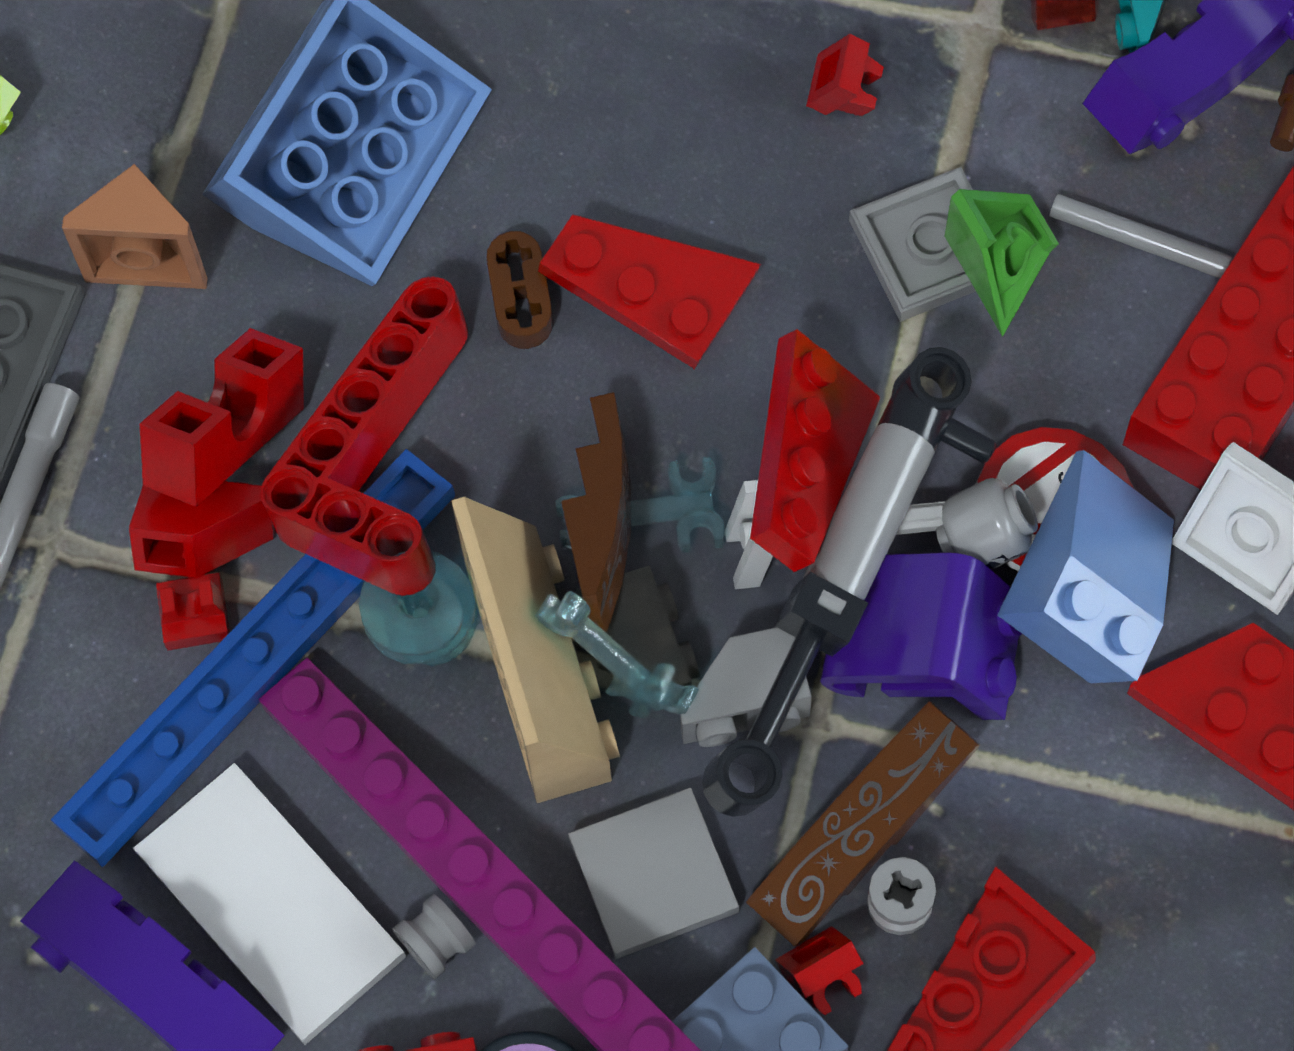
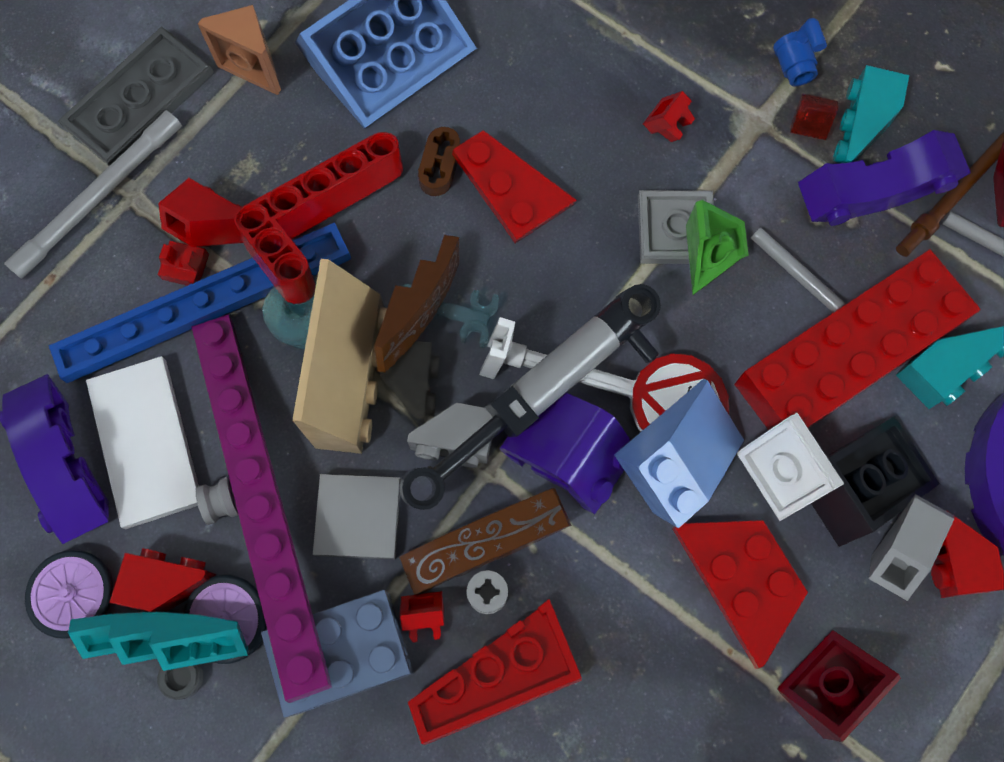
camera: 20 degrees right, 5 degrees up
red arch [139,328,304,507] -> none
clear light blue bar [535,591,699,718] -> none
red wing [750,329,880,572] -> none
light grey head [936,478,1038,570] -> none

